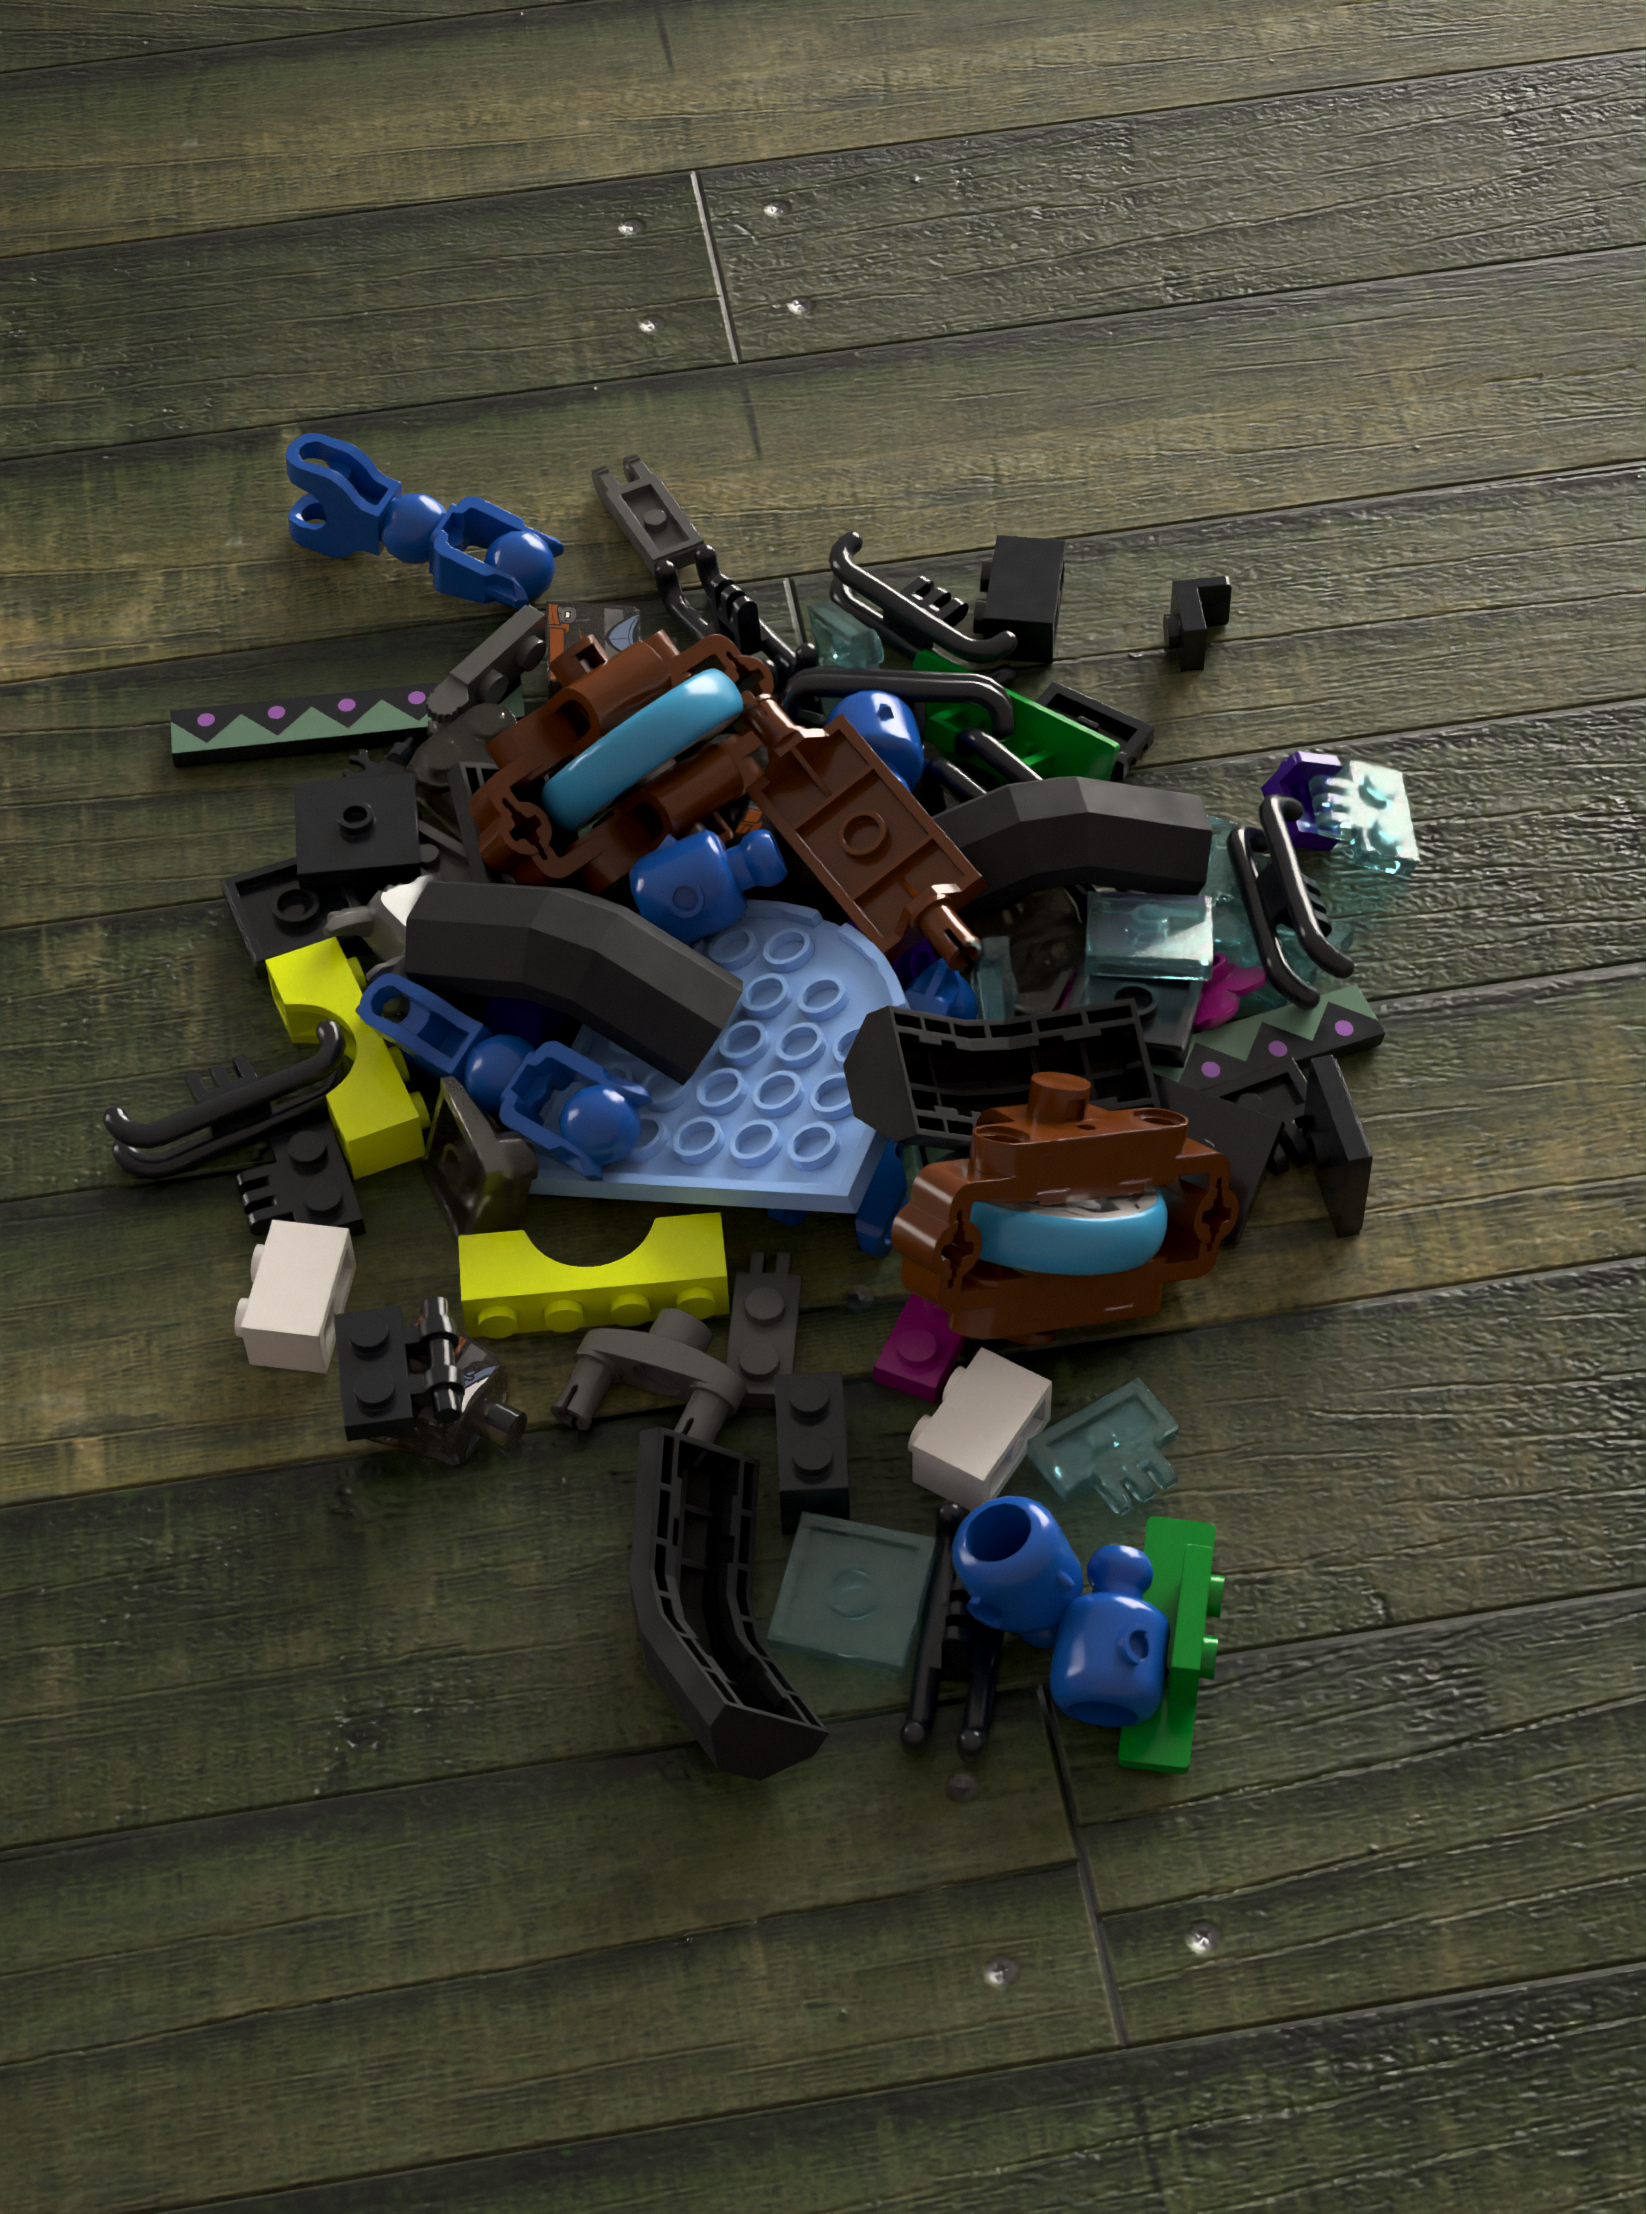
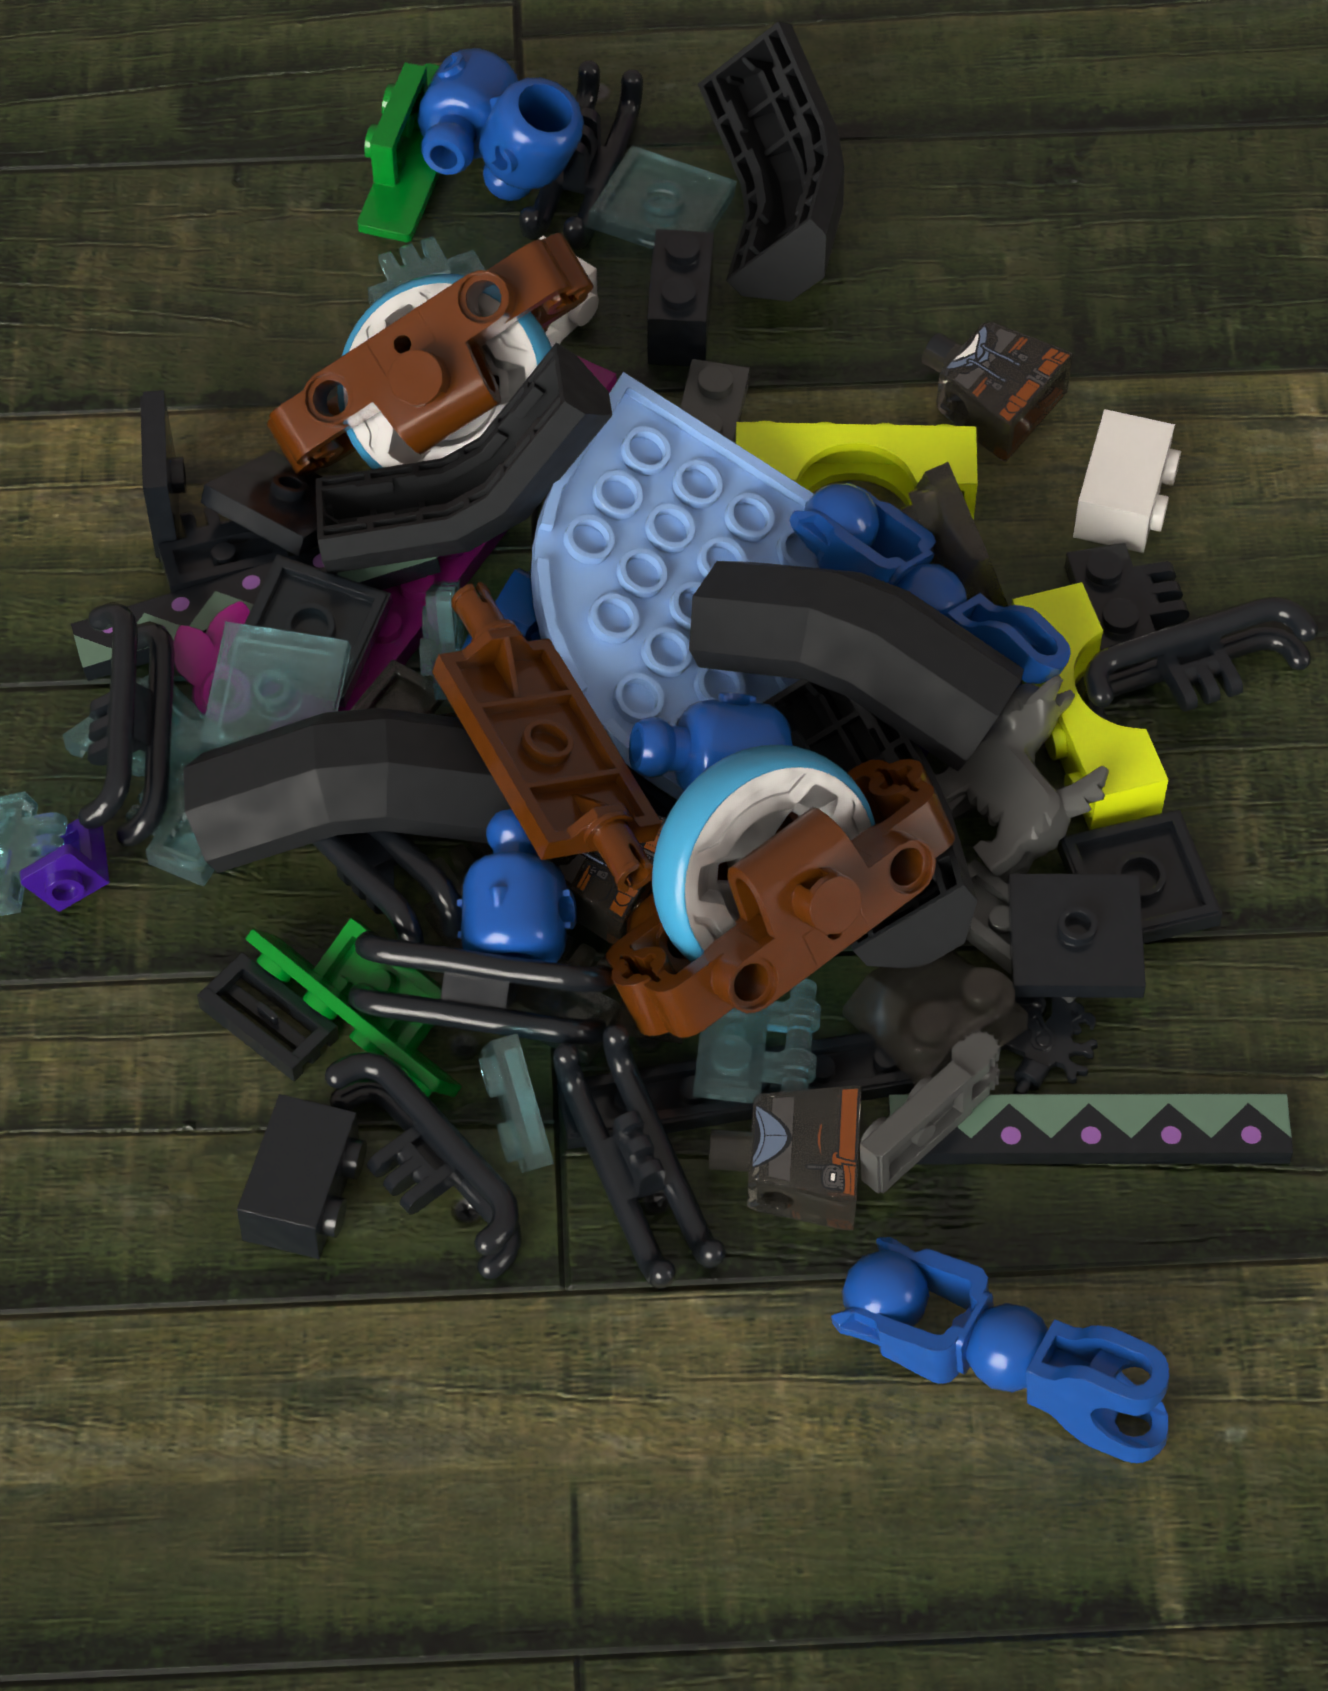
camera: 175 degrees left, 5 degrees up
black plate [334,1297,465,1441] -> none
dark grey connector [550,1308,748,1444] -> none
dark grey hinge [591,454,705,577] -> none
black bracket [1163,576,1232,672] -> none

